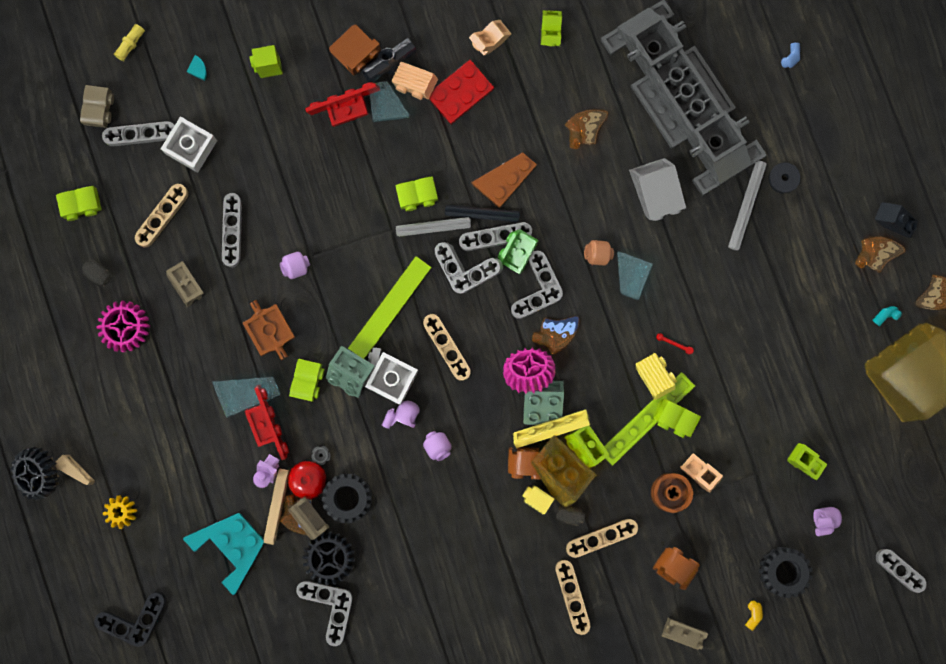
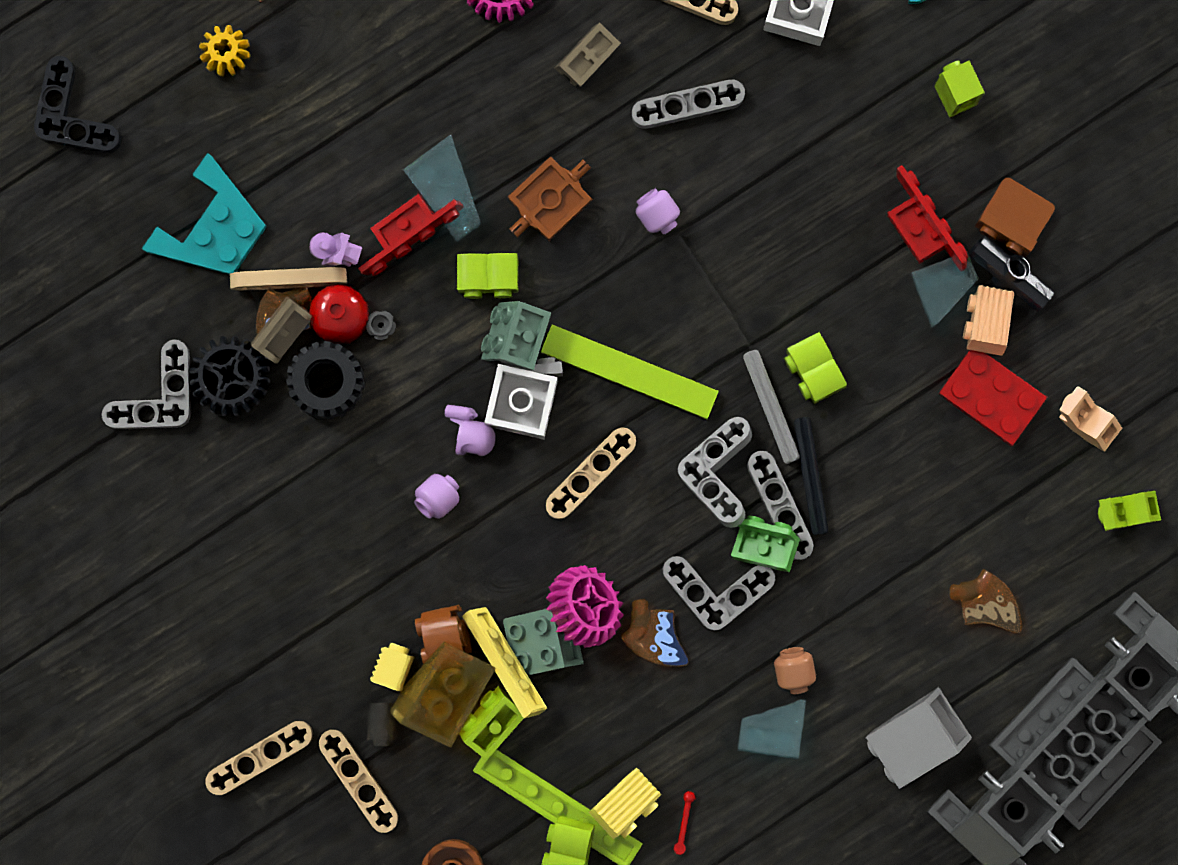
camera: 75 degrees right, 0 degrees up
dark orange wing [471,152,537,208] -> none

